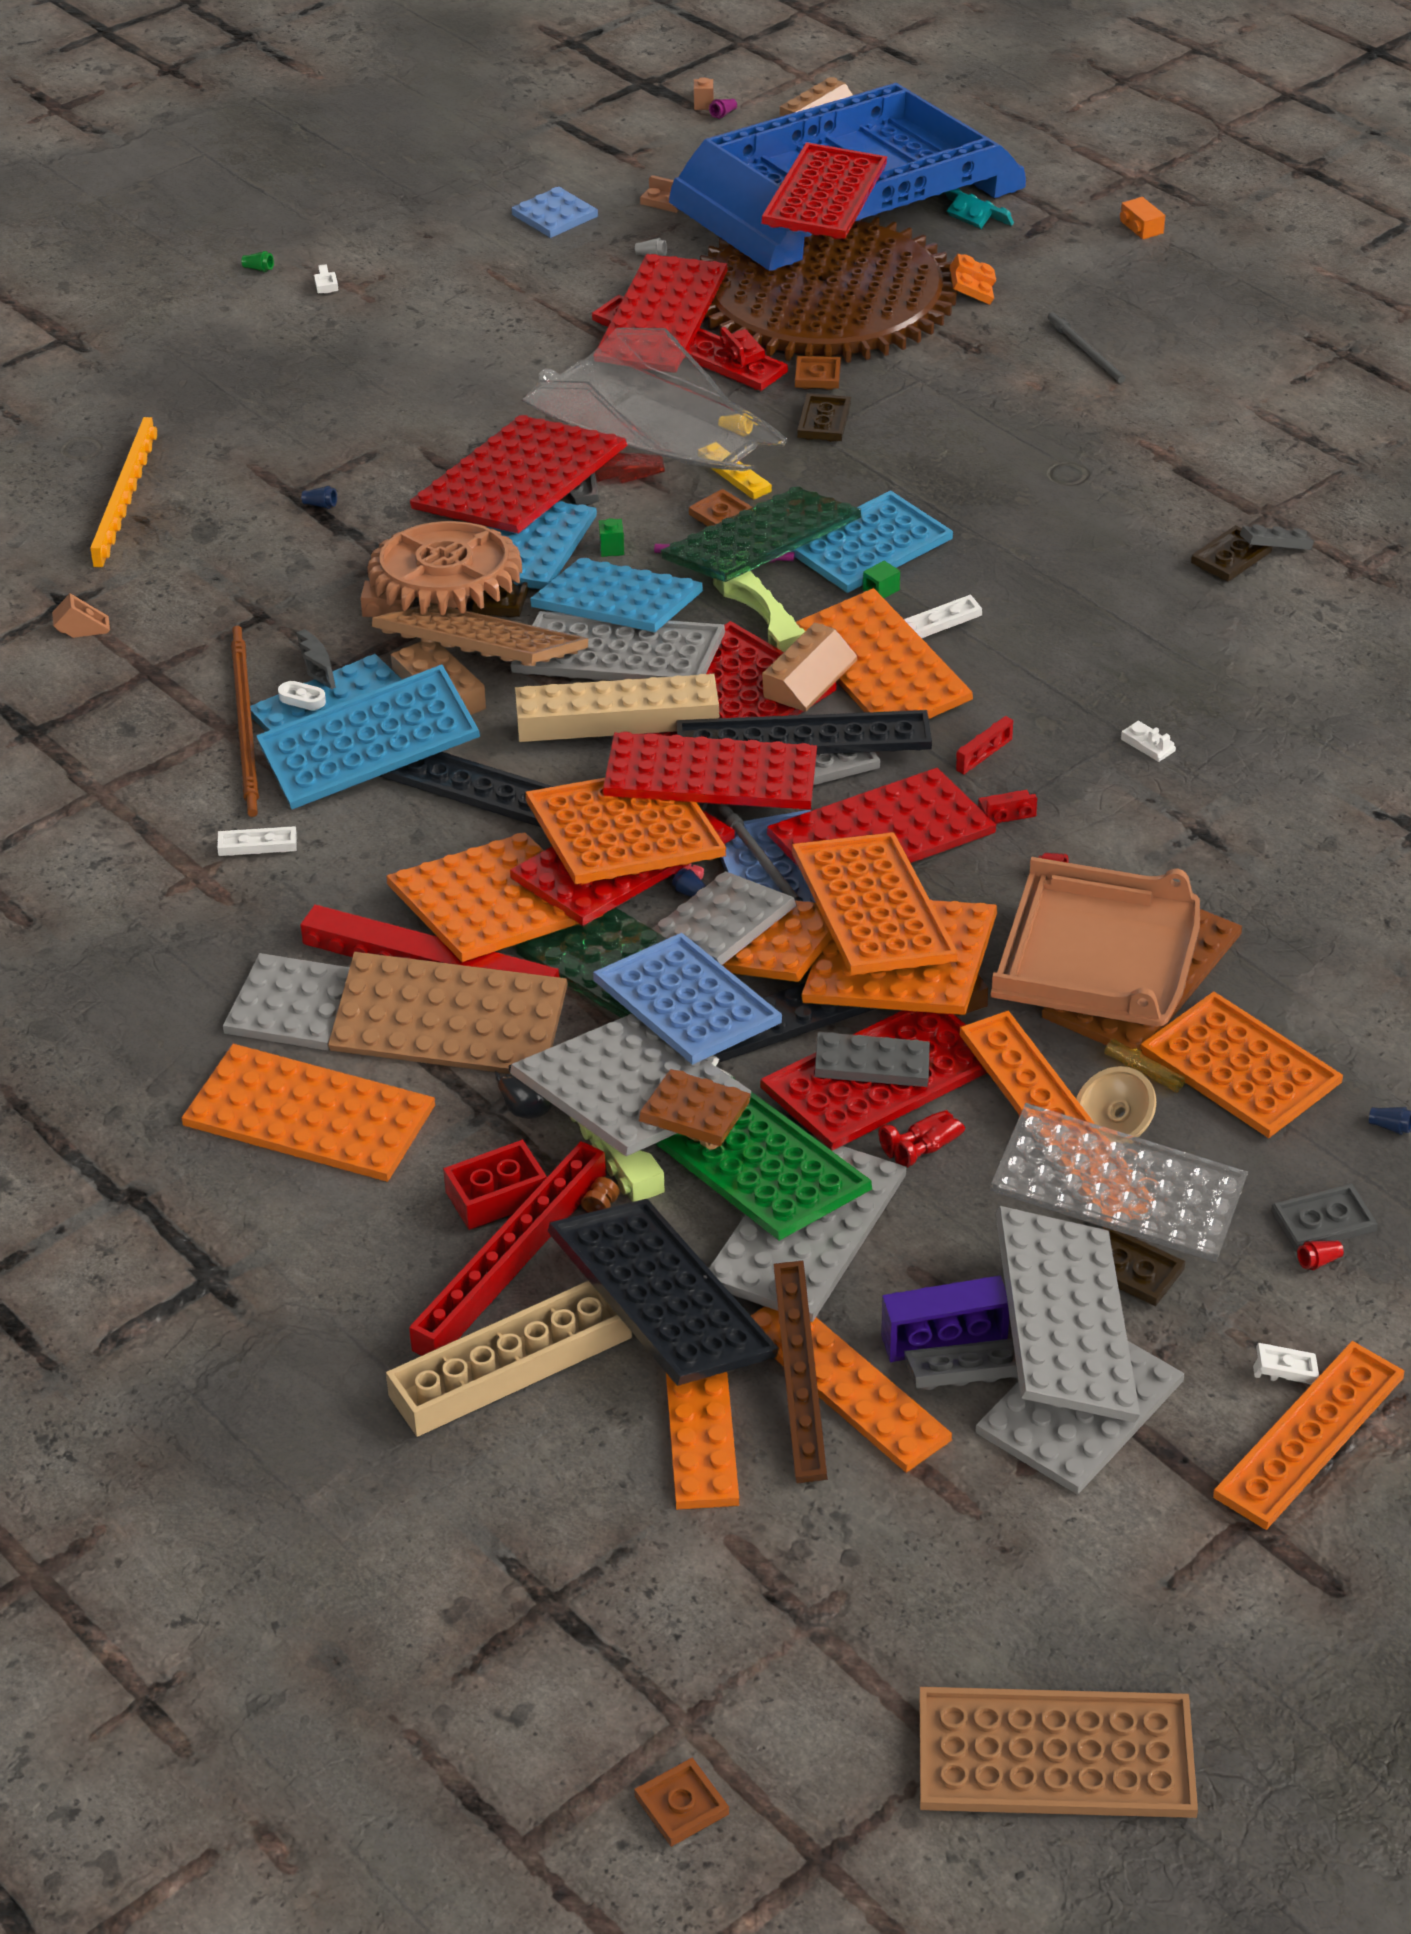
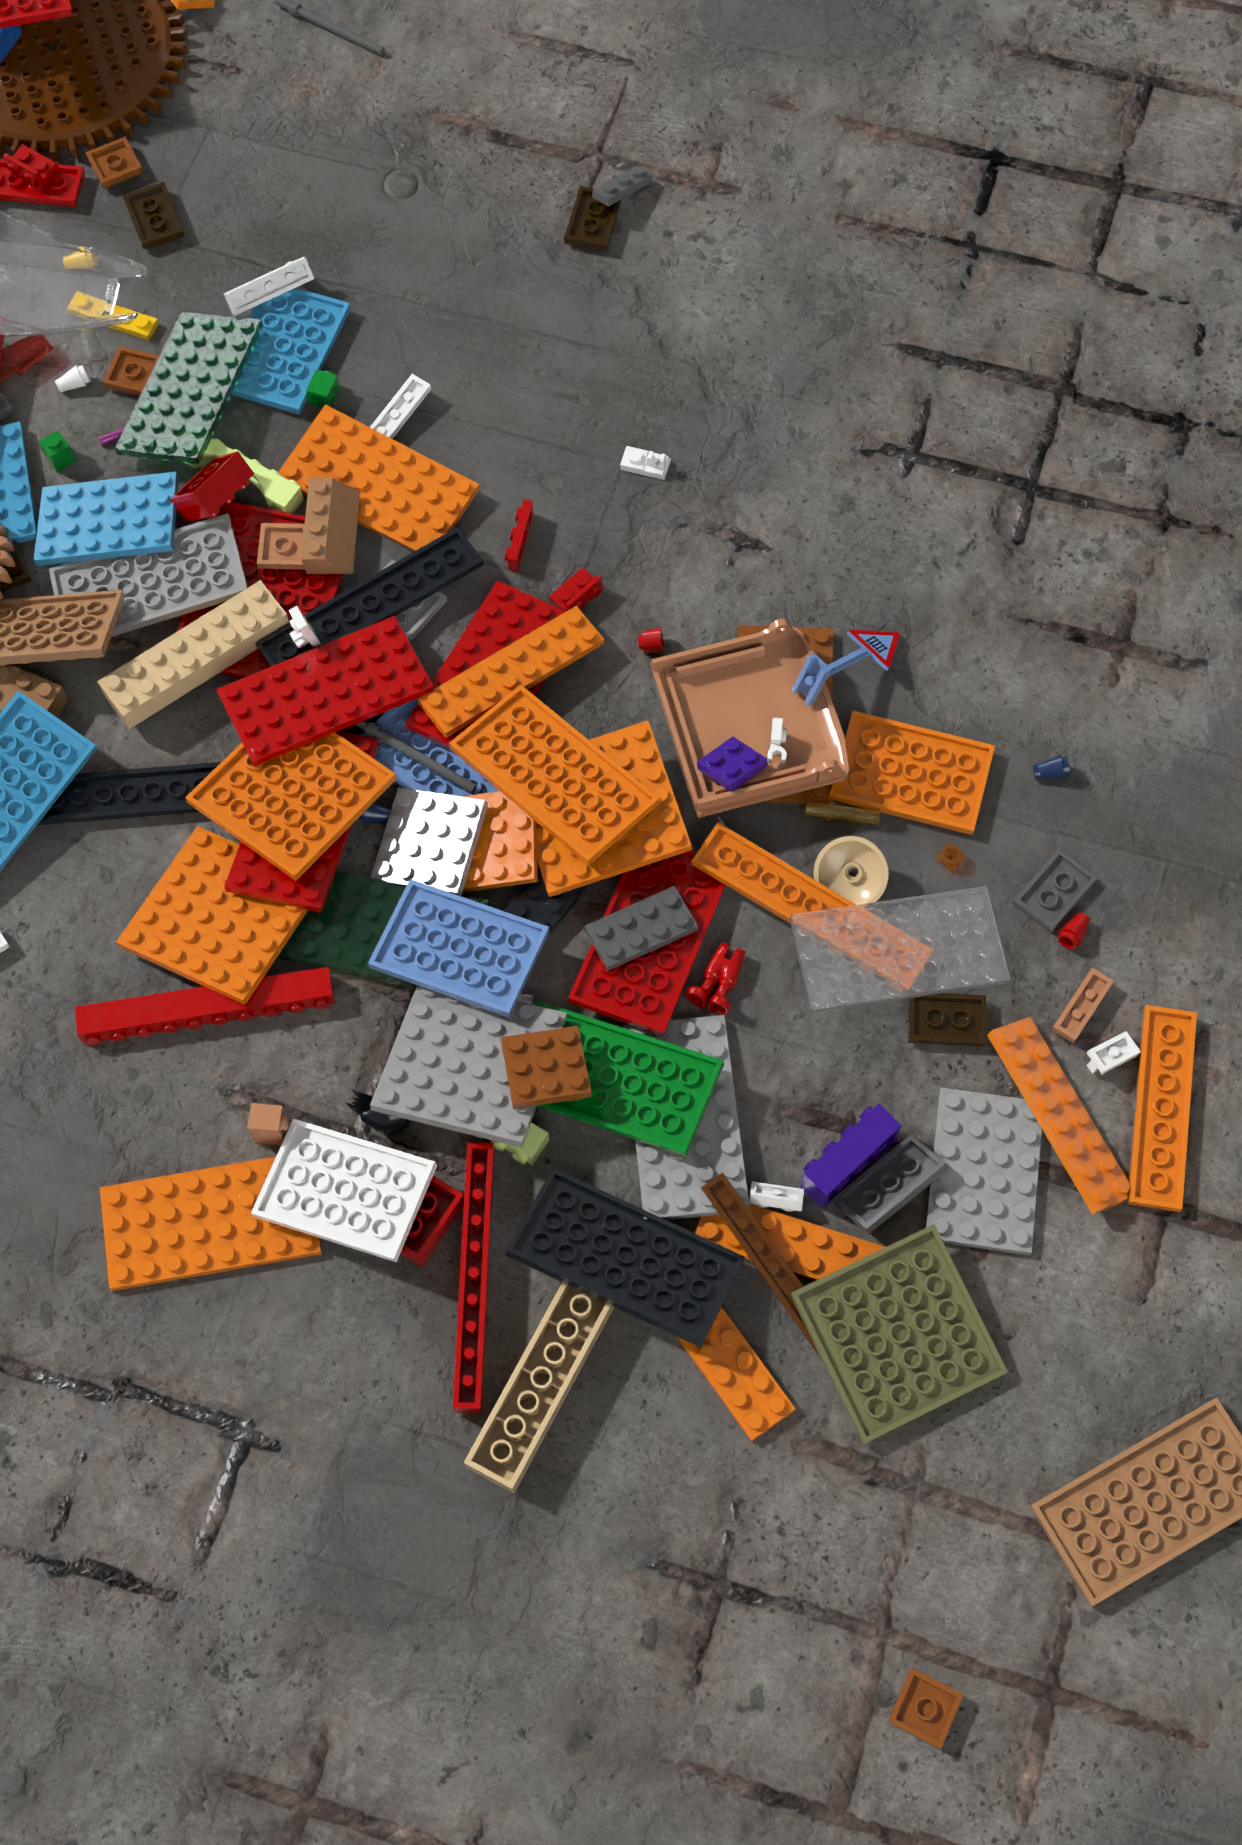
camera: 30 degrees left, 25 degrees up
light grey plate [223,953,350,1051] -> none
medium nougat plate [328,952,568,1074] -> none
dark orange wheel [581,1177,620,1213] -> none
light grey plate [995,1206,1140,1423] -> none
none -> white cone [55,365,91,393]
none -> red brick [170,451,255,522]
none -> white piece [224,257,314,316]
none -> nougat brick [247,1103,291,1146]
none -> white plate [251,1119,437,1262]
none -> nougat plate [257,523,305,570]
none -> white plate [289,606,321,648]
none -> orange plate [418,606,604,738]
none -> dark purple plate [697,736,768,792]
none -> white plate [749,1181,804,1211]
none -> white plate [767,718,787,764]
none -> olive plate [790,1224,1008,1444]
none -> medium blue piece [791,630,900,706]
none -> clear orange plate [936,843,966,872]
none -> orange plate [987,1017,1130,1215]
none -> nougat plate [1052,968,1114,1044]

